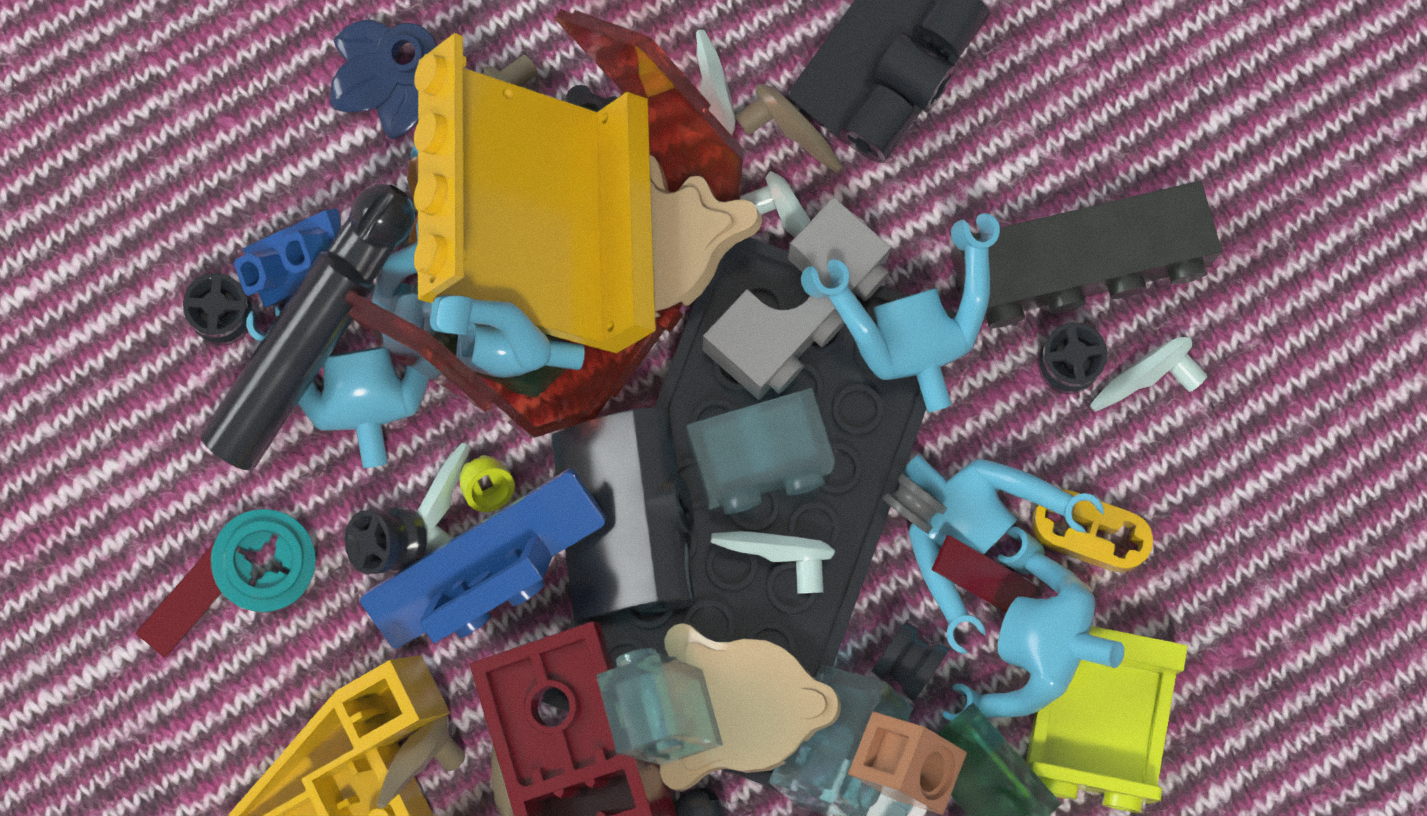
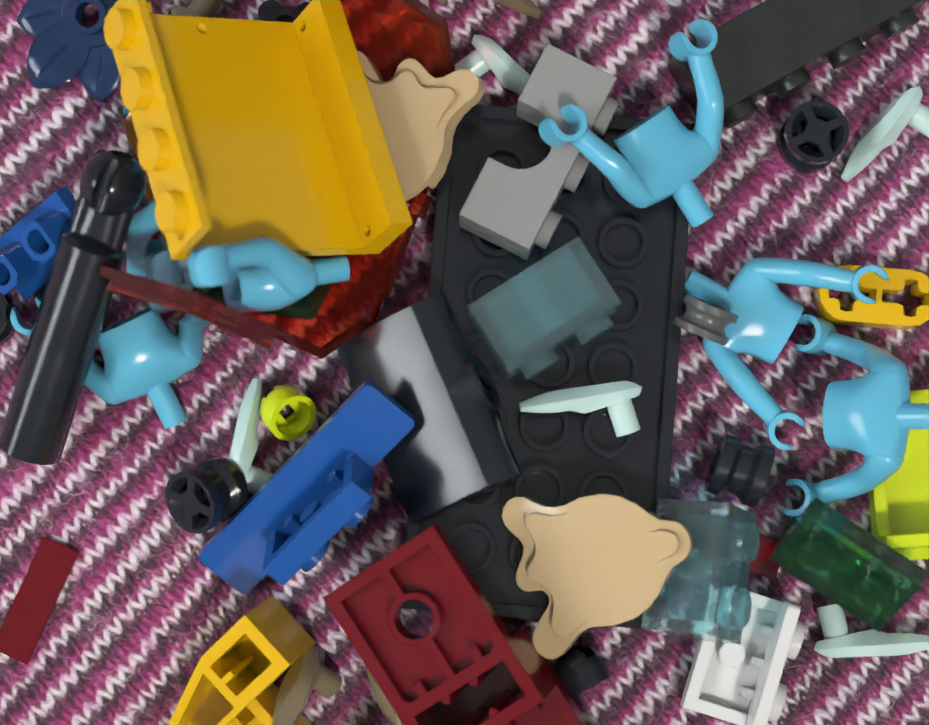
camera: 15 degrees left, 5 degrees up
teal gear [211,509,316,613] -> none
clear light blue brick [596,648,723,765] -> none
nougat brick [848,711,967,815] -> none
dark red window [931,535,1038,613] -> none

